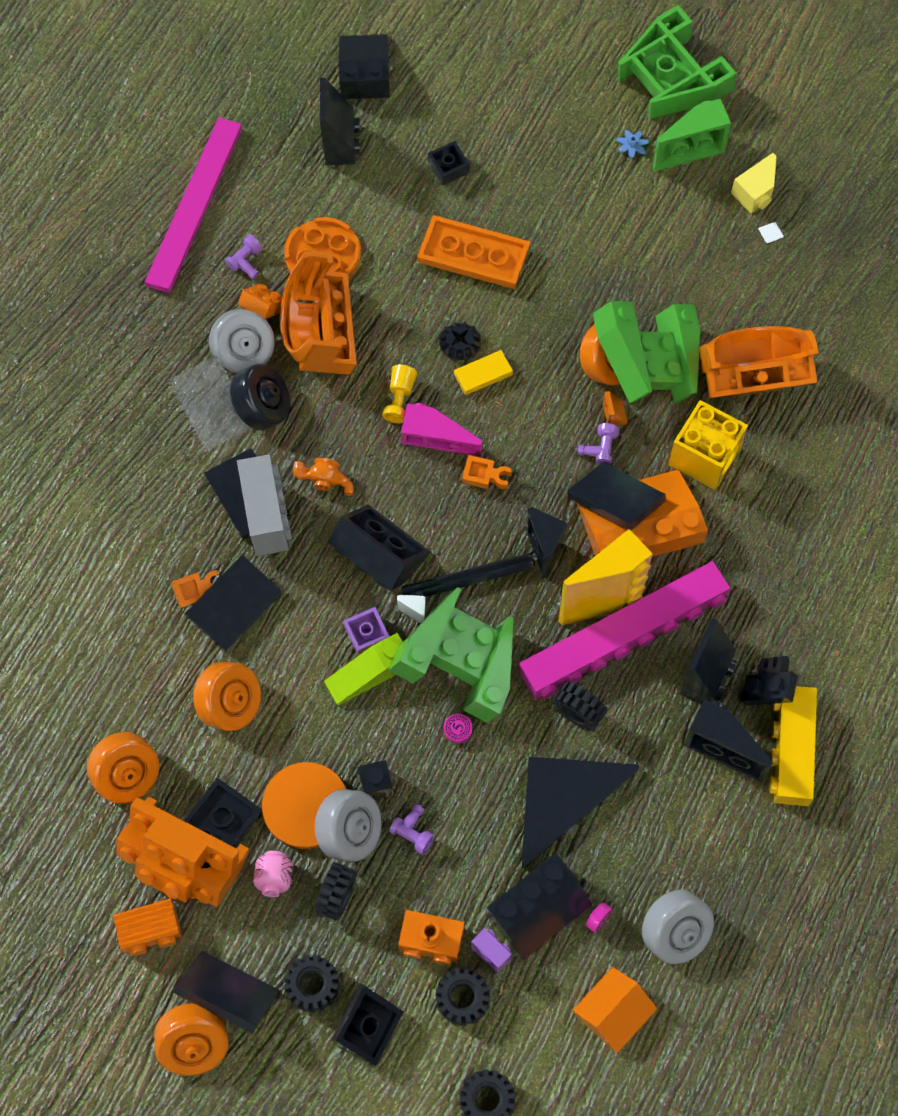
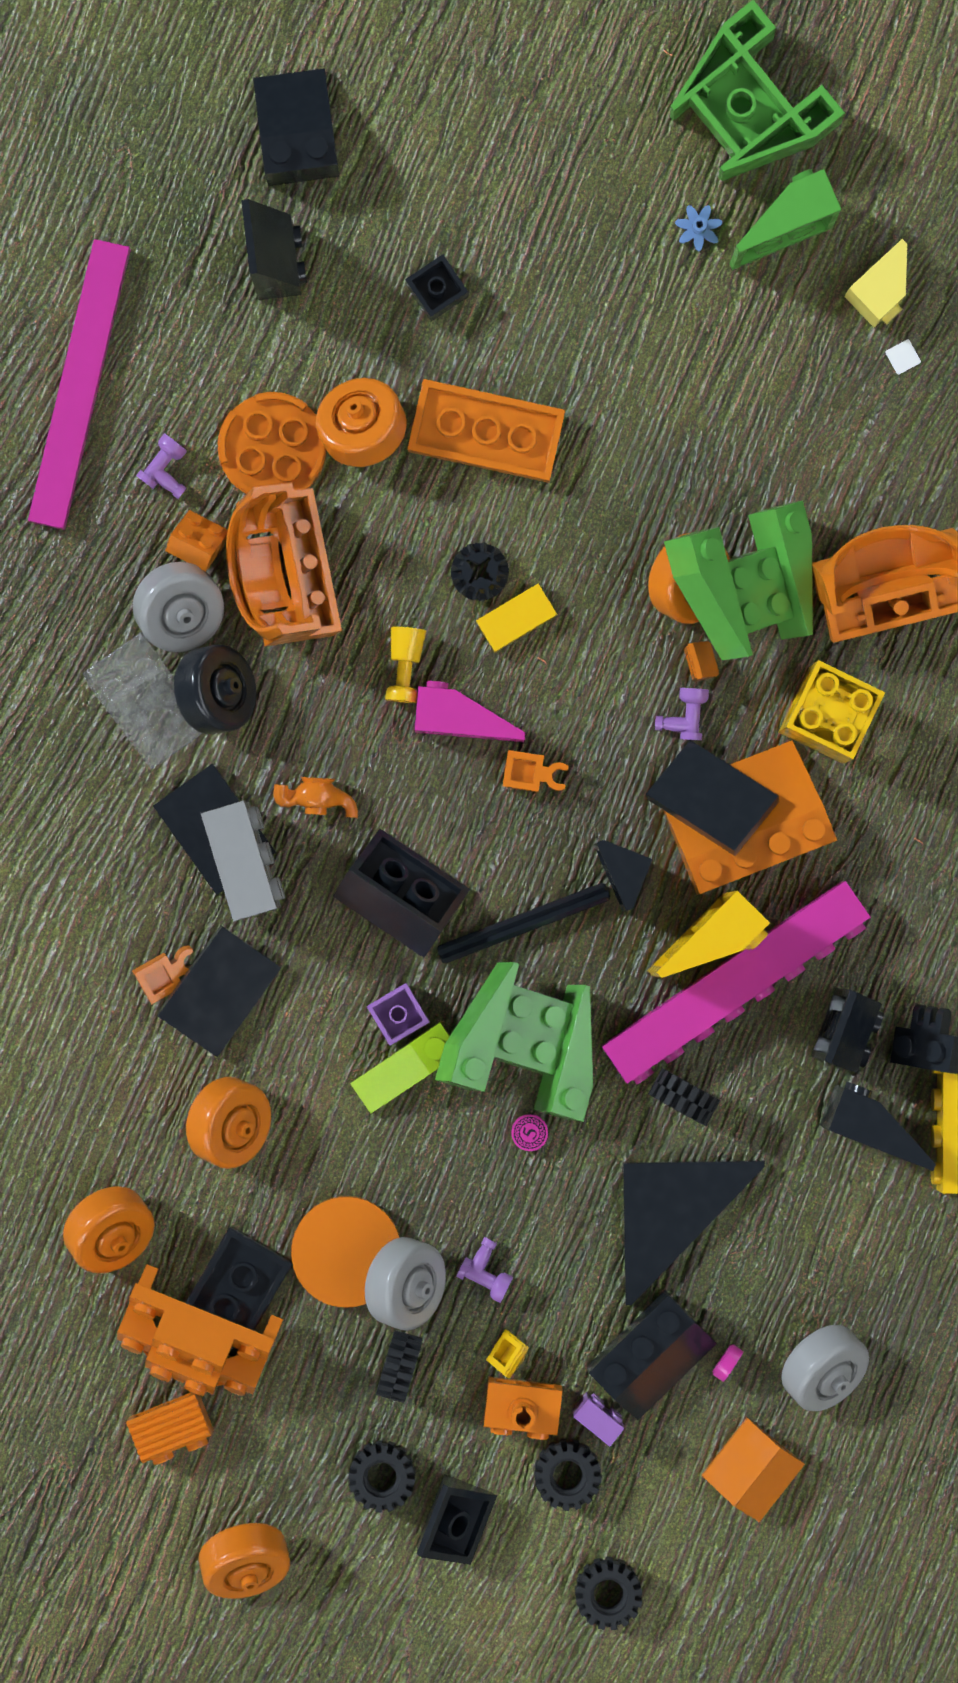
camera: 10 degrees left, 20 degrees up
black tile [172,951,281,1034] -> none
bright pink head [253,851,293,897] -> none
black brick [358,760,394,801] -> none
white slope [397,595,426,623] -> none
none -> orange wheel [316,378,407,467]
none -> yellow slope [486,1329,529,1379]

